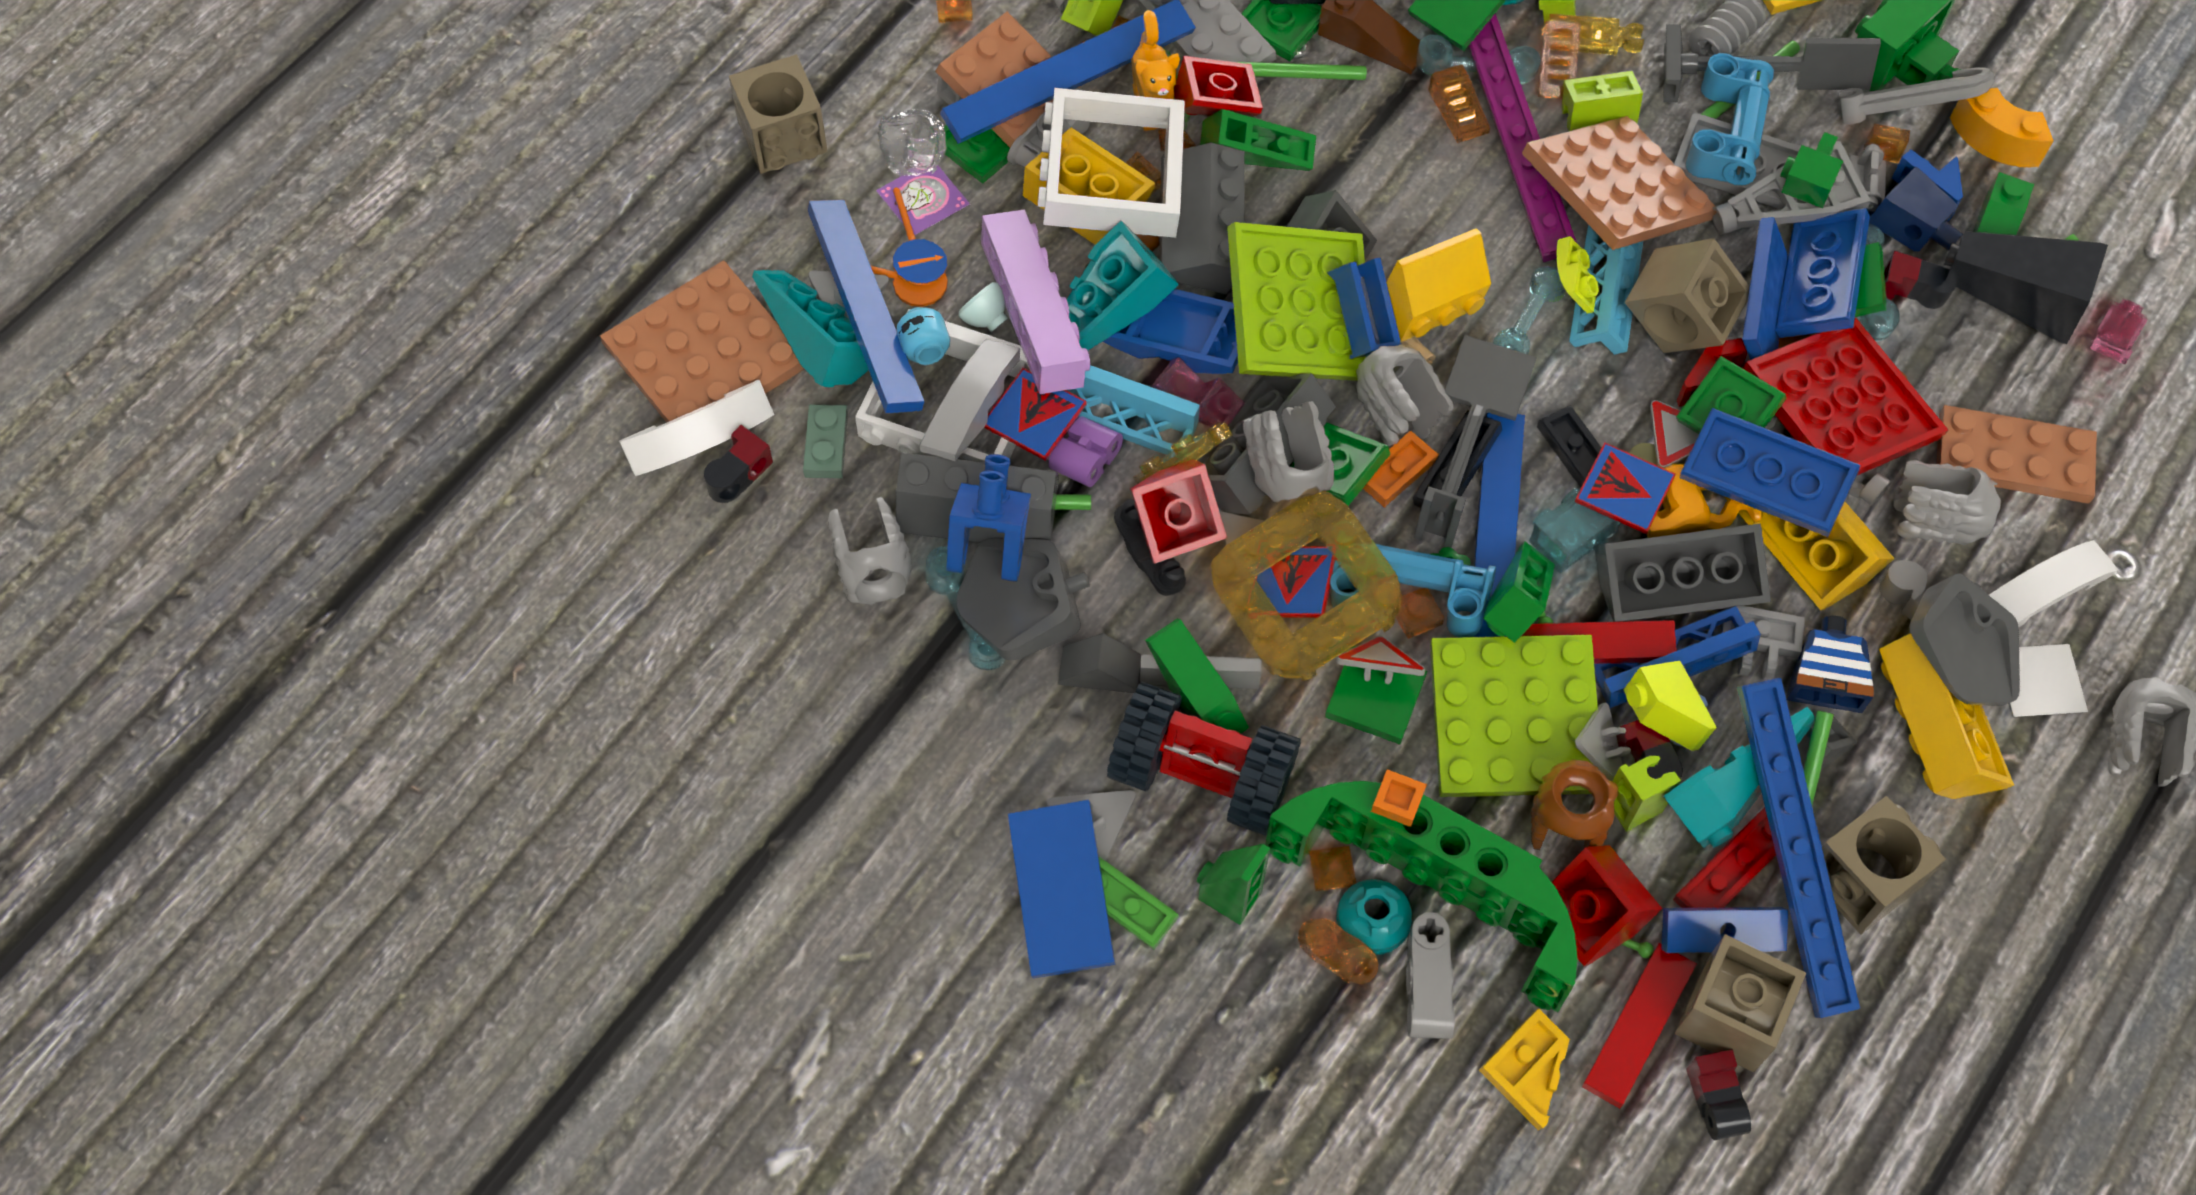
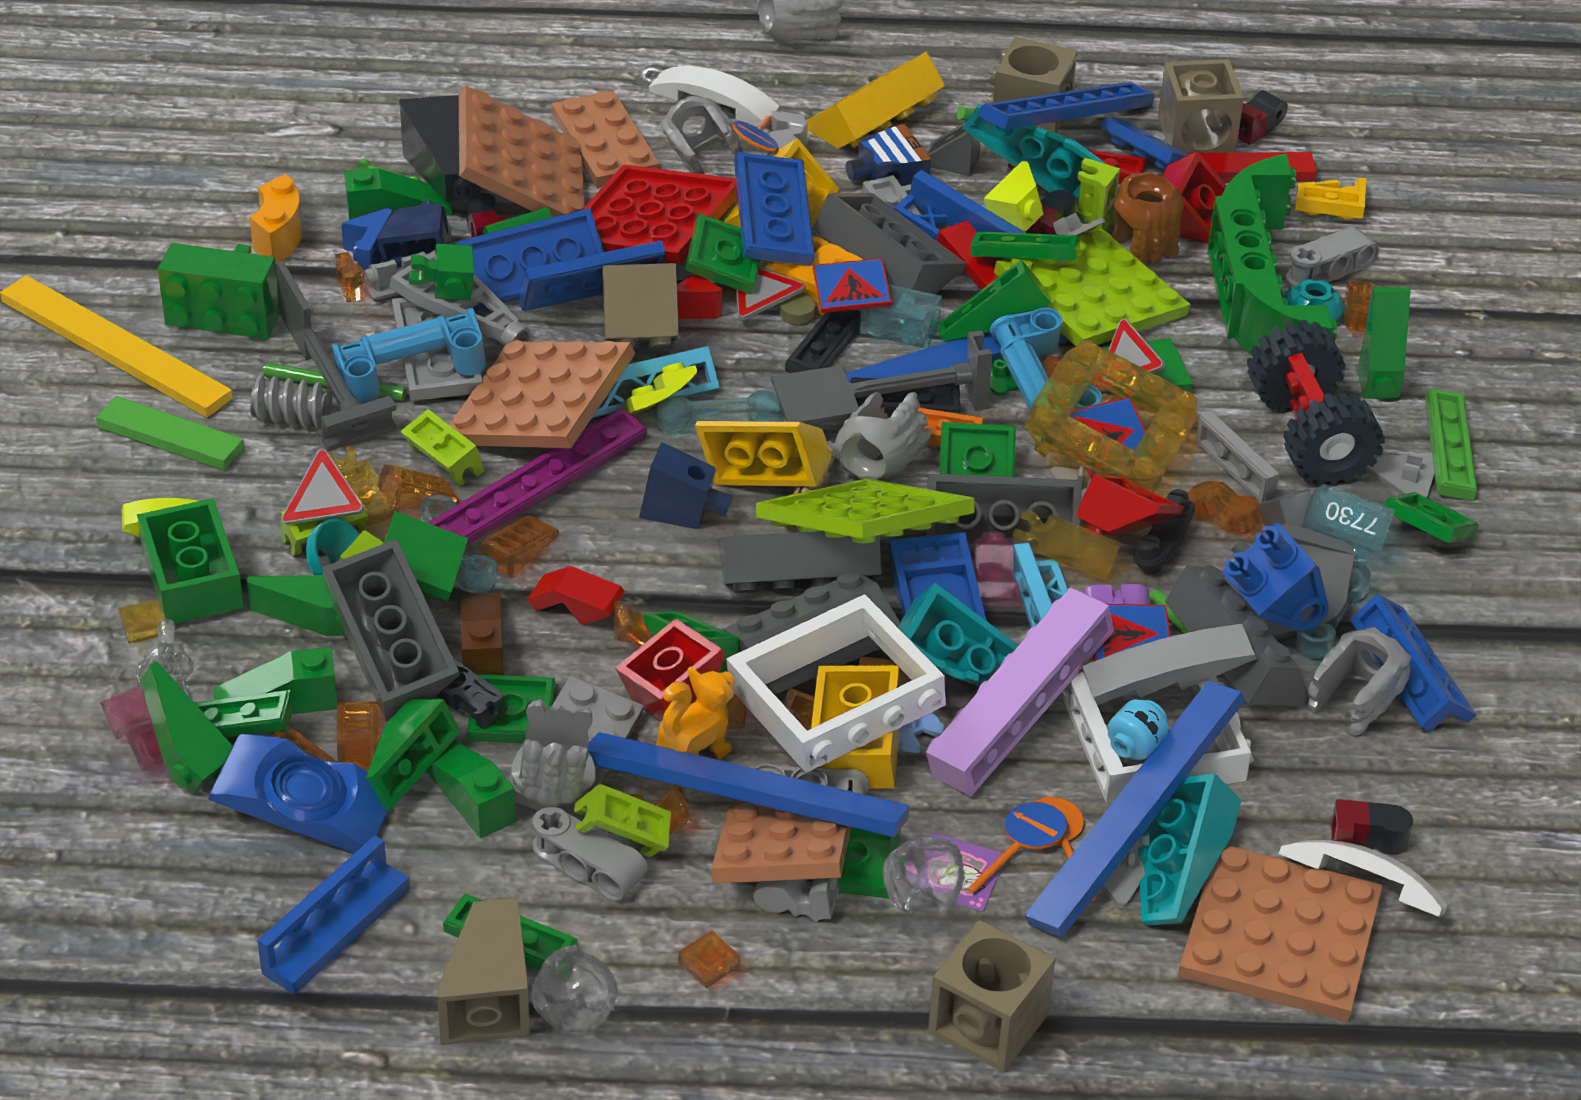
camera: 125 degrees left, 20 degrees down
sand green plate [803,404,848,479] -> none
light aqua brick [958,282,1008,332] -> none
blue tile [1008,800,1116,979] -> none
green slope [1145,618,1249,734] -> none
bright green bar [1238,62,1367,80] -> none
light grey piece [1243,401,1334,503] -> none
blue window [1327,258,1401,359] -> none
orange plate [1371,769,1427,827] -> none
light grey piece [1840,68,1994,125] -> none
dark grey animal [1910,573,2020,706] -> none
white sticker [2010,644,2088,717] -> none
none -> nougat plate [459,85,585,217]
none -> red slope [527,566,625,625]
none -> clear orange slope [614,600,652,645]
none -> dark blue torso [639,442,733,529]
none -> piece [732,116,778,152]
none -> light blue piece [898,713,944,753]
none -> green tile [971,232,1080,260]
none -> clear orange piece [1188,481,1264,534]
none -> clear light blue brick [1302,484,1394,561]
none -> blue fence [1350,593,1477,732]
none -> green tile [1382,492,1479,543]

